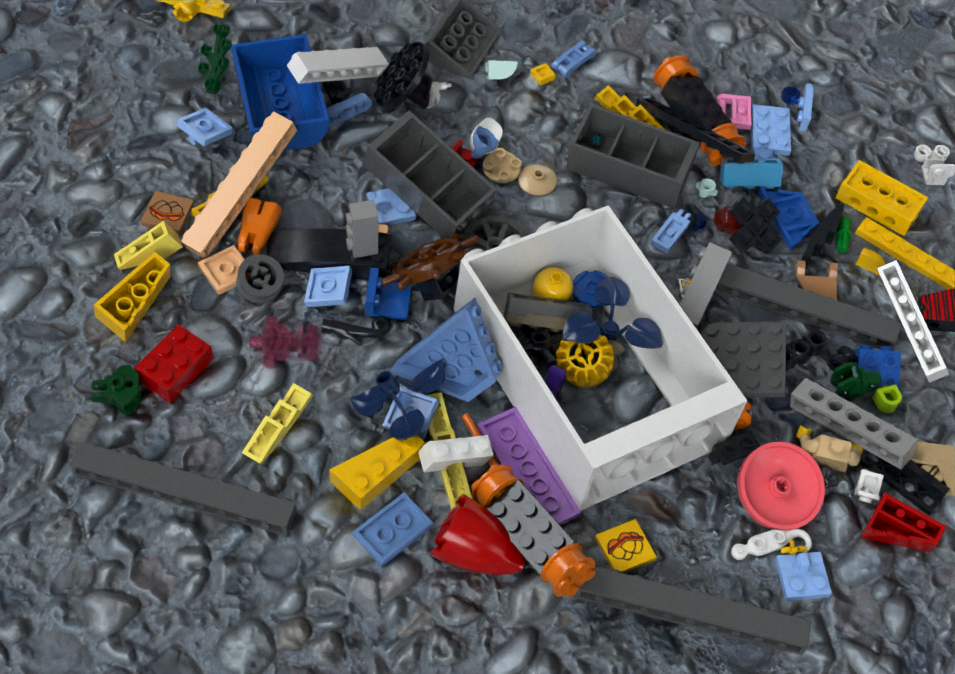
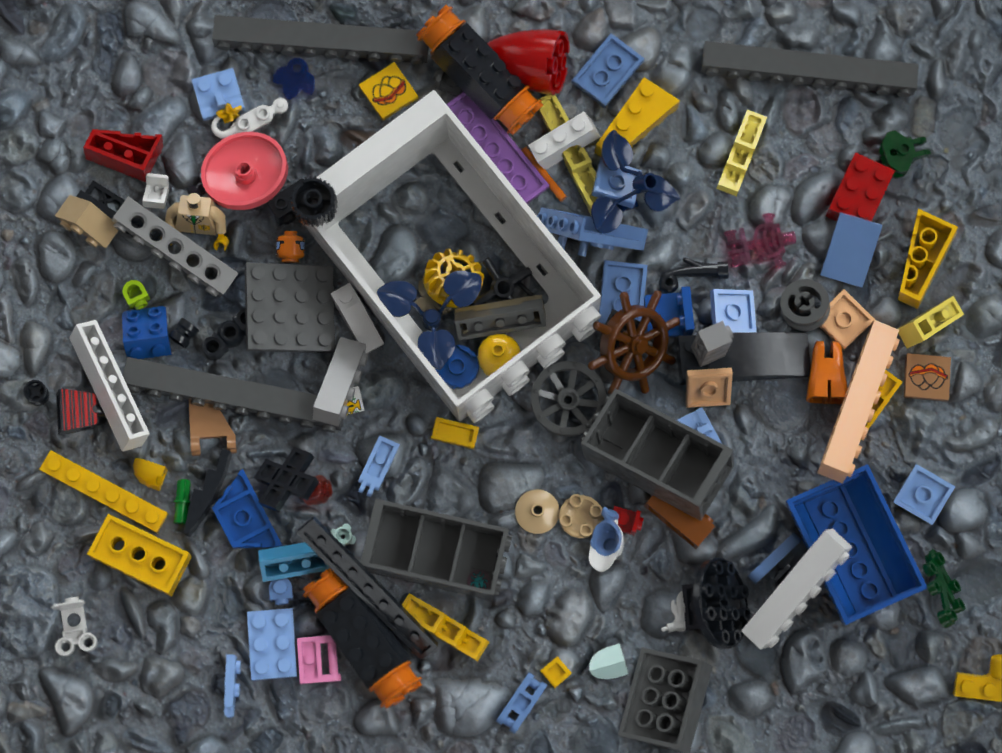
camera: 170 degrees right, 20 degrees up
dark purple piece [545,365,567,399] -> none
clear blue piece [693,211,707,232] -> none
clear blue tile [781,86,801,105] -> none
dark green hinge [830,362,882,402] -> none
none -> clear blue plate [273,58,315,100]
none -> black brick [290,176,338,227]
none -> medium blue tile [598,260,648,324]
none -> medium blue tile [820,212,883,287]

